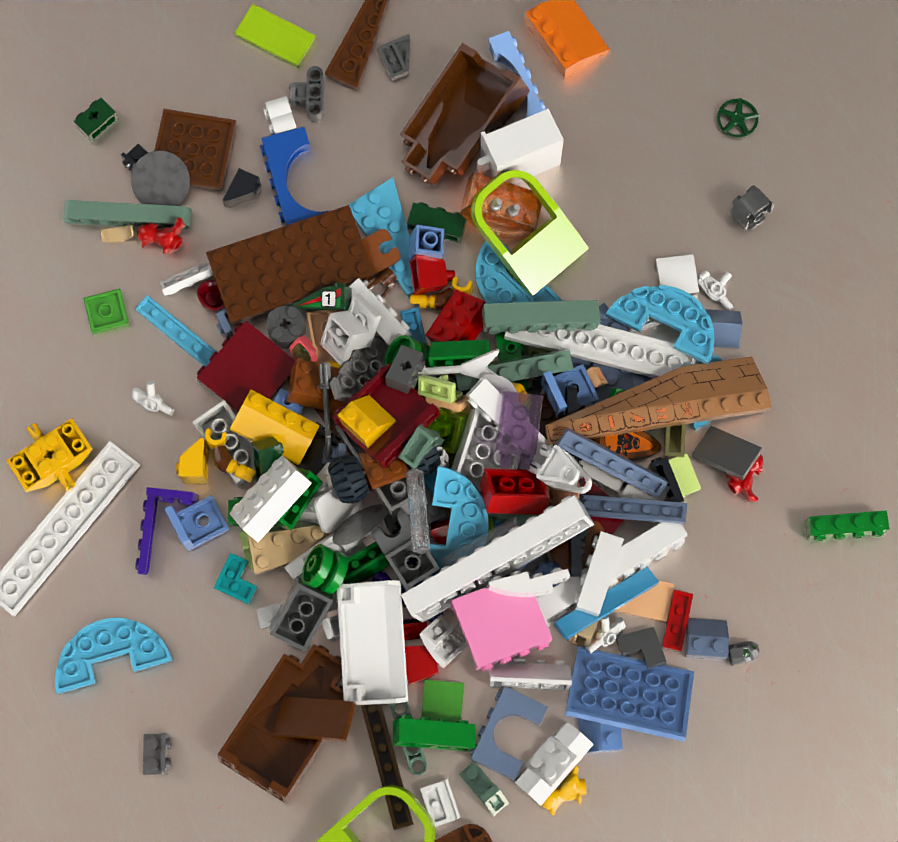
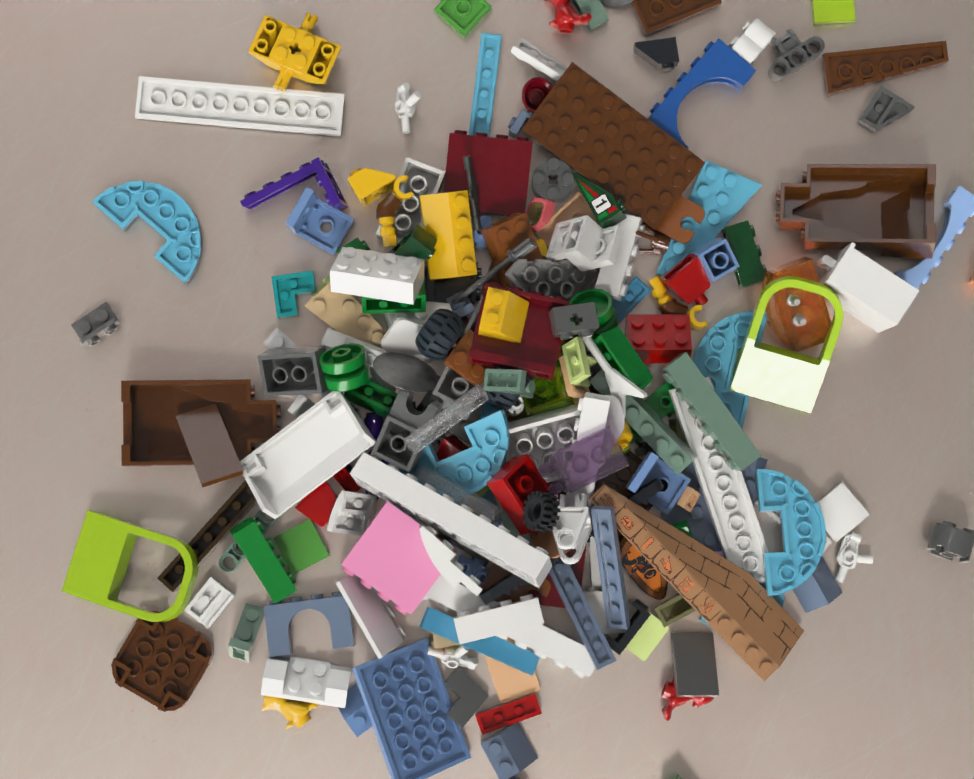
camera: 55 degrees right, 10 degrees up
none -> pearl dark grey piece [463,156,482,230]
none -> black tyre [522,491,560,532]

